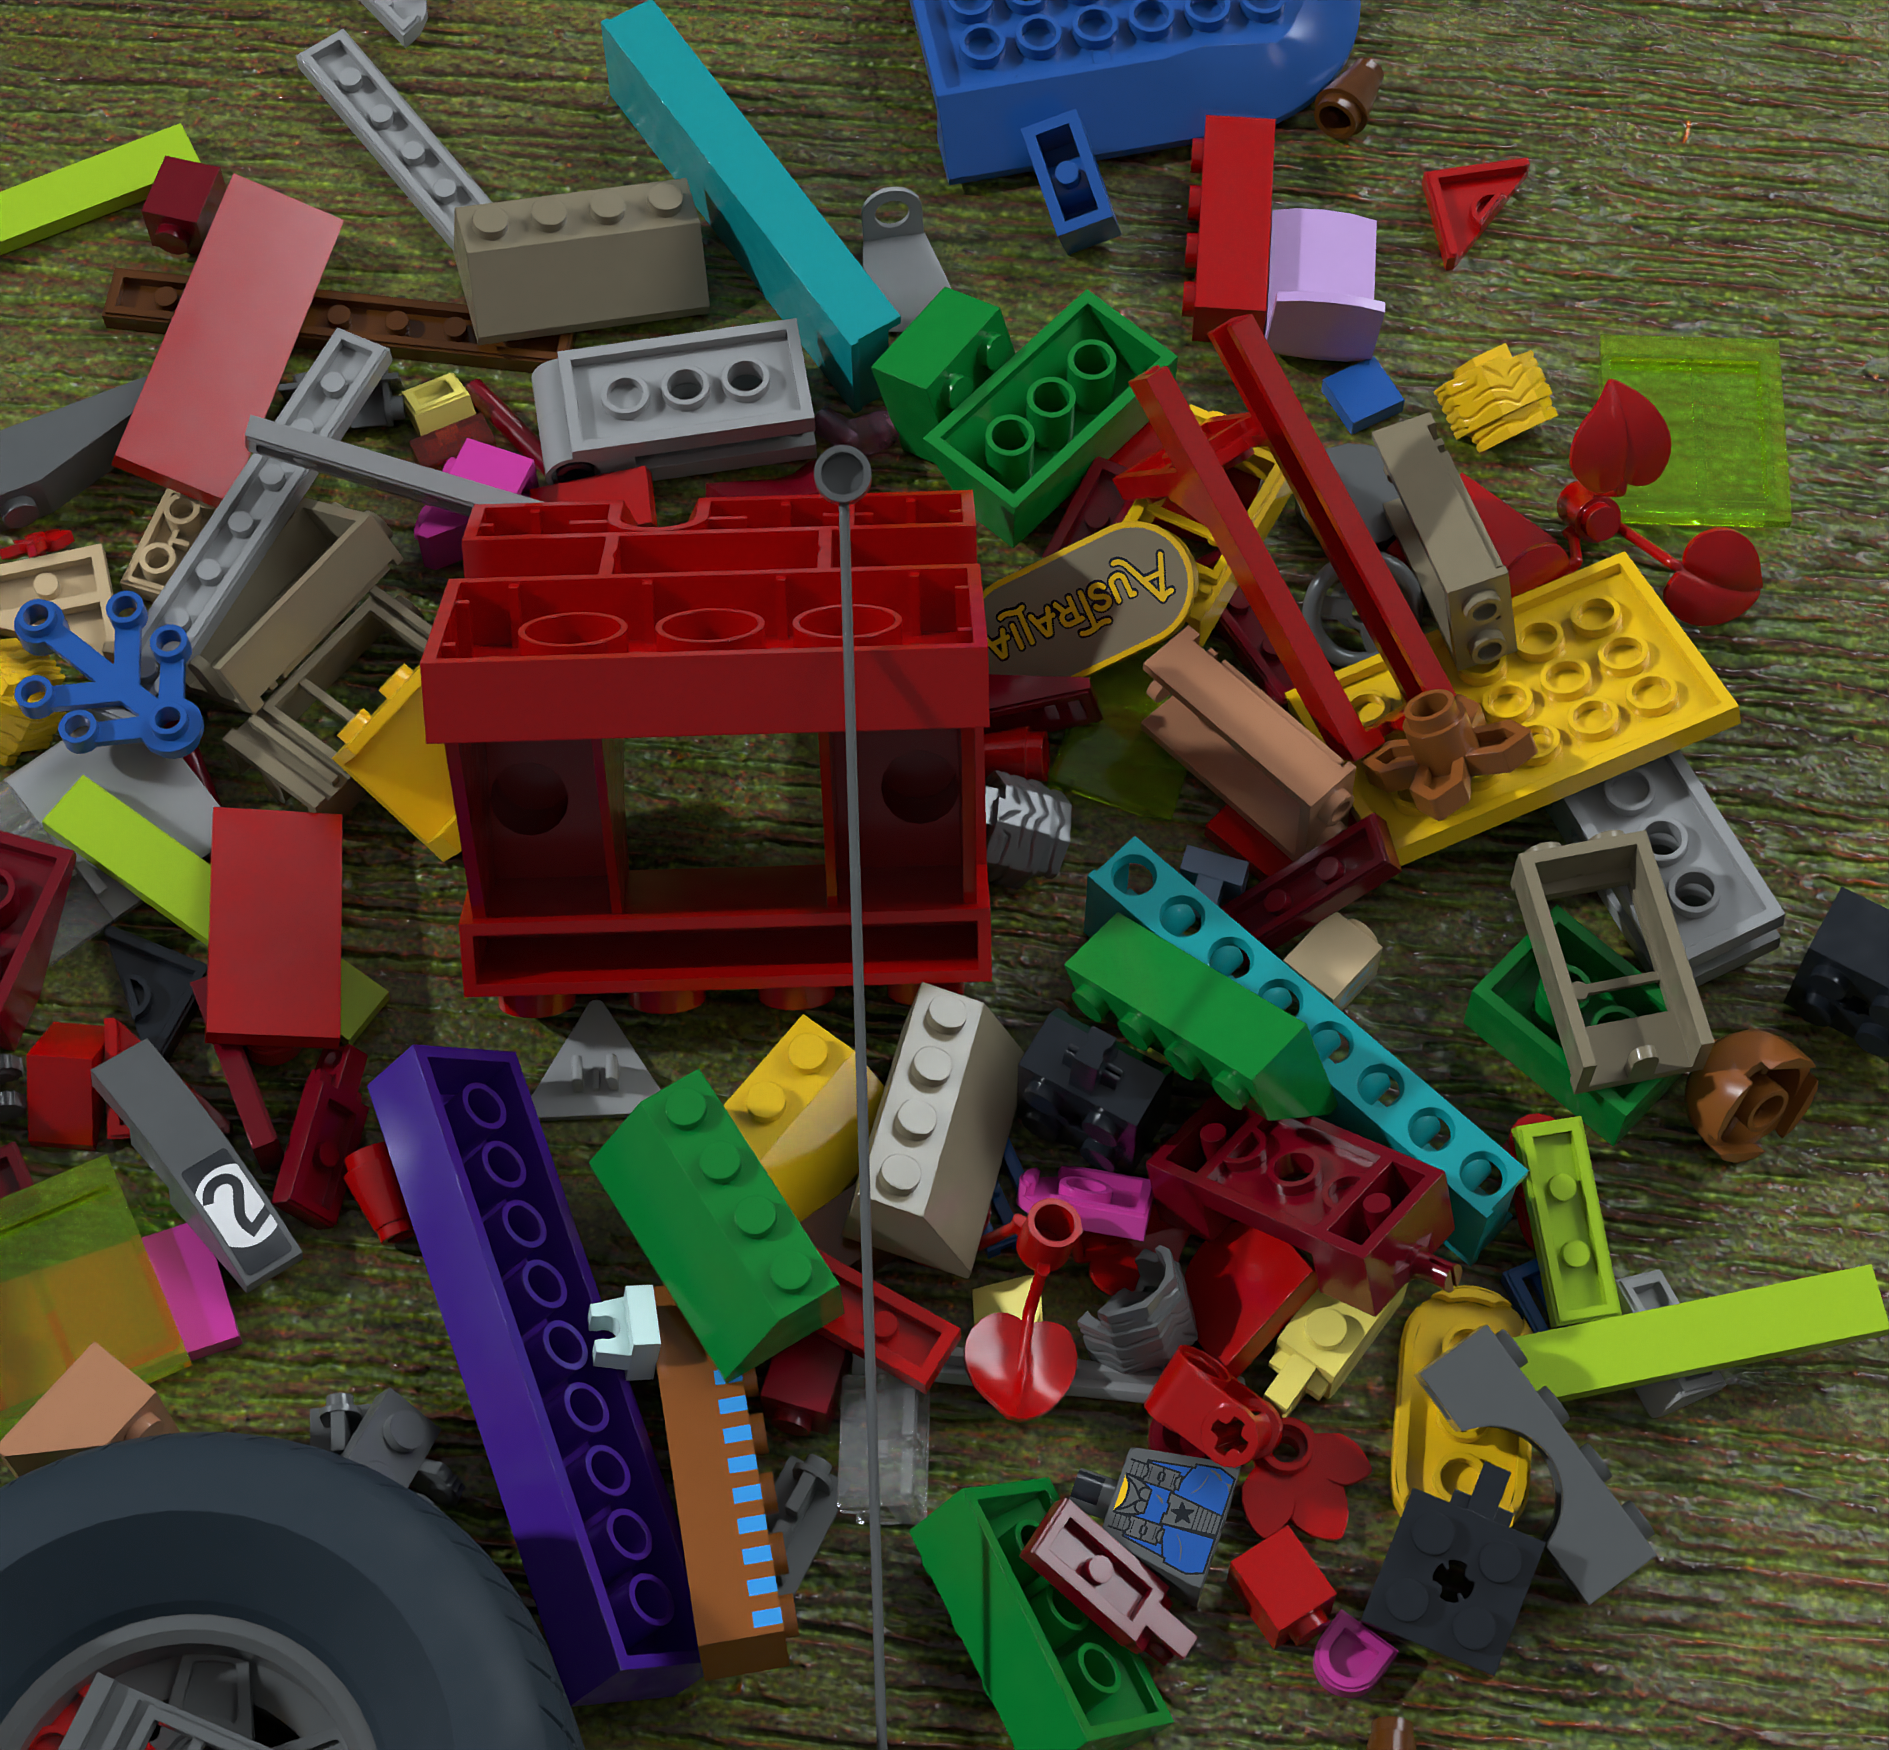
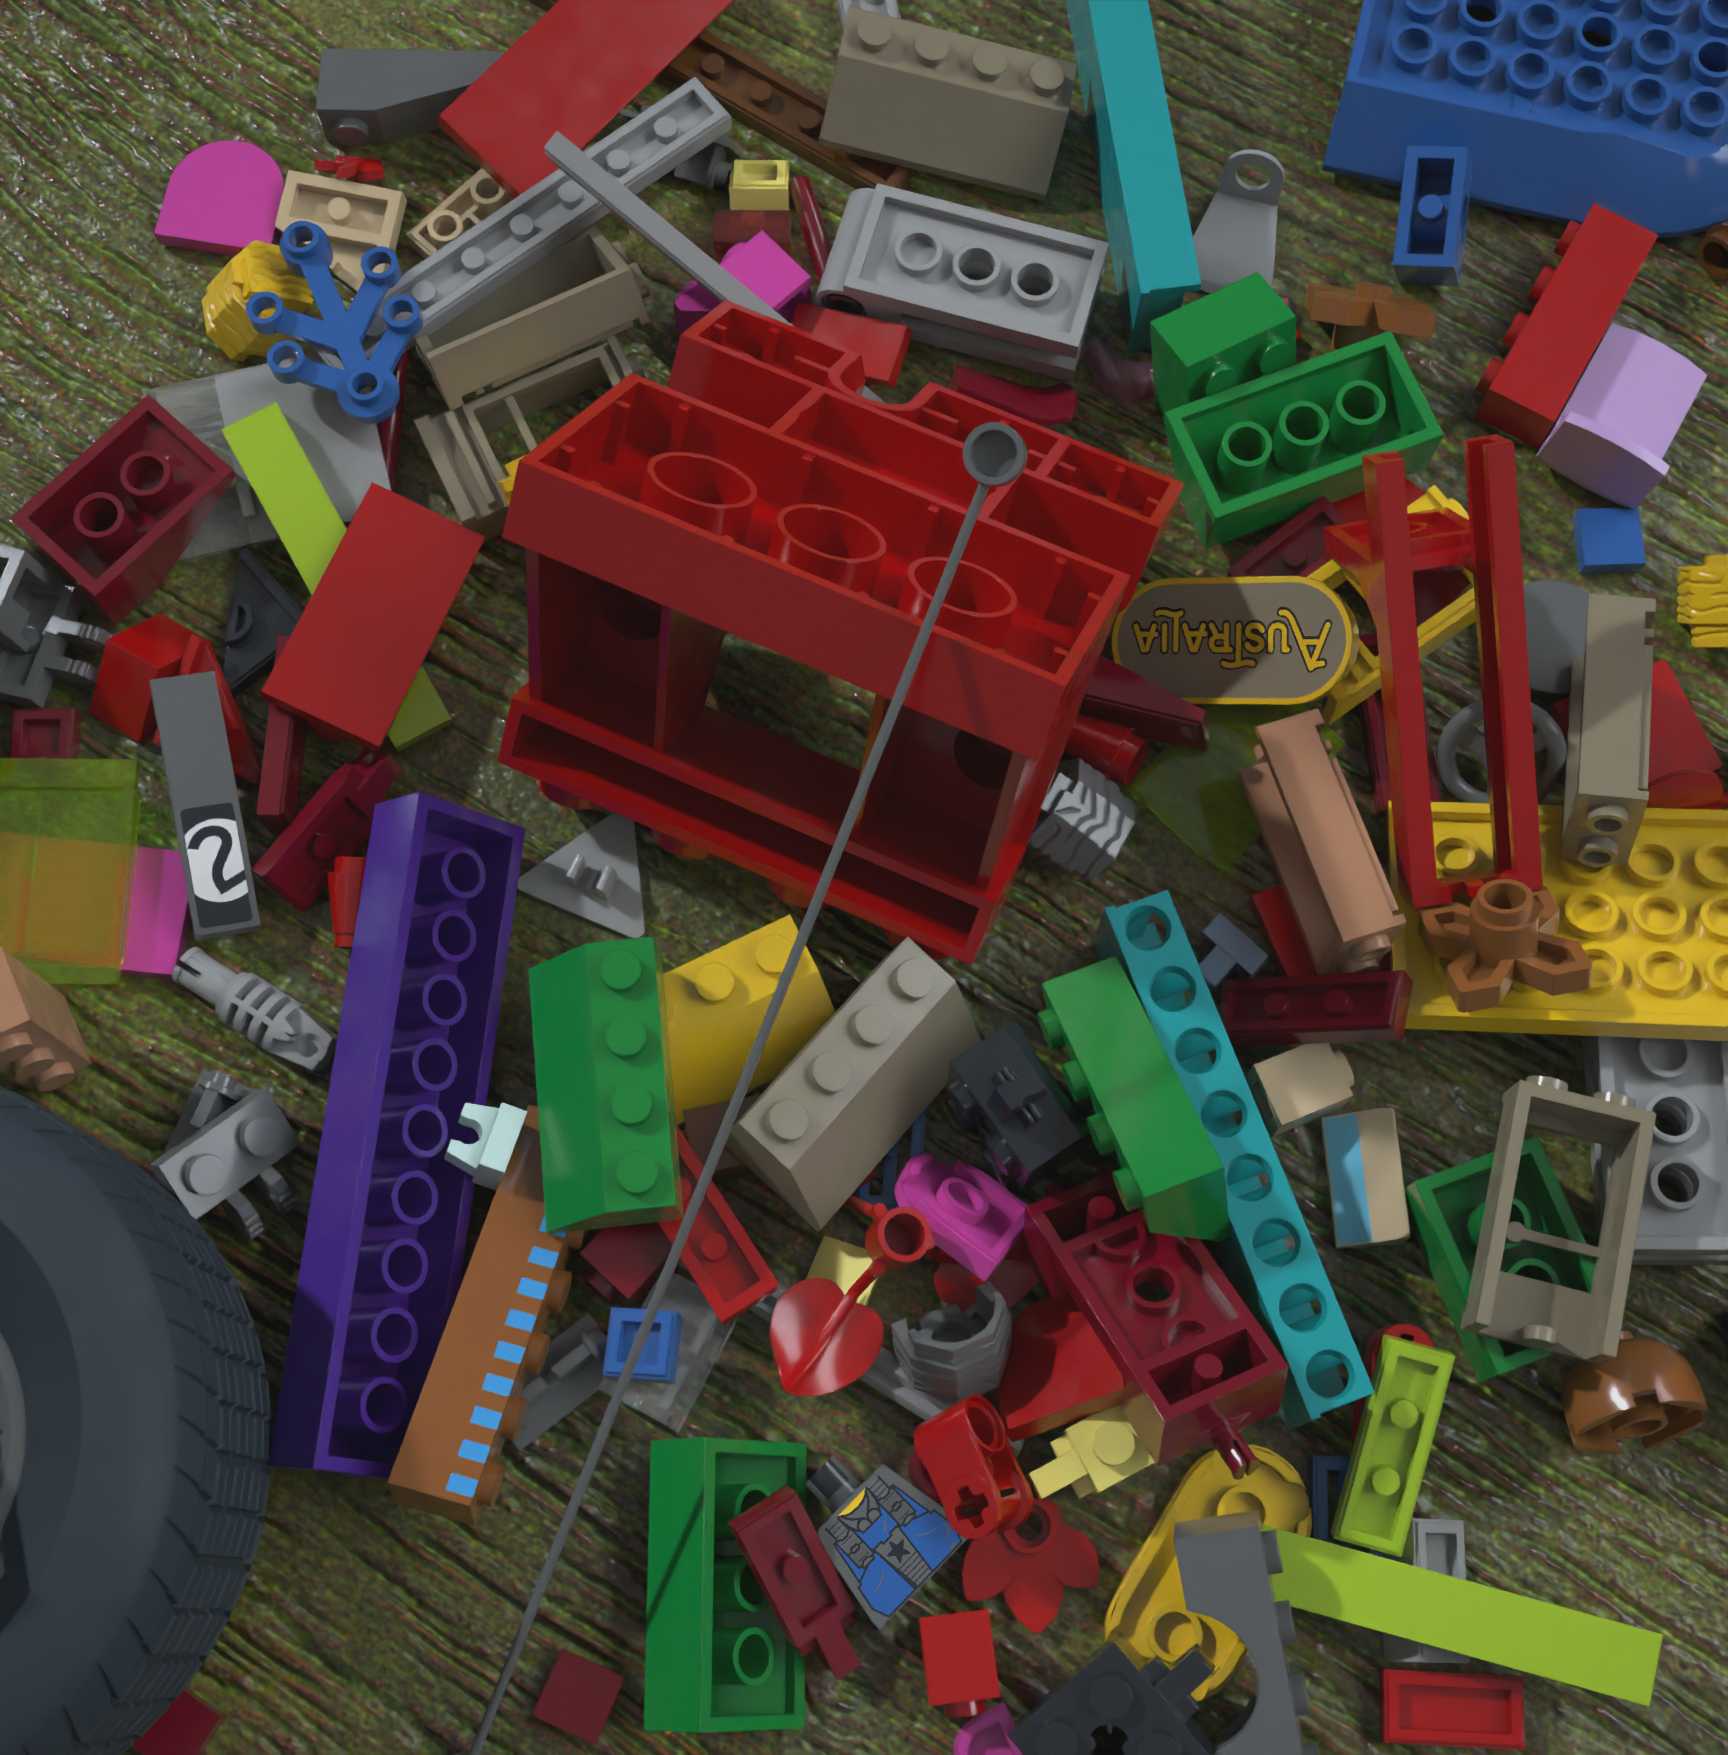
camera: 25 degrees right, 10 degrees up
none -> light grey hinge [172,947,338,1072]
none -> blue tile [602,1307,683,1384]
none -> dark orange plant [1304,282,1437,352]
none -> slope [1320,1107,1410,1249]
none -> red tile [1379,1669,1525,1750]

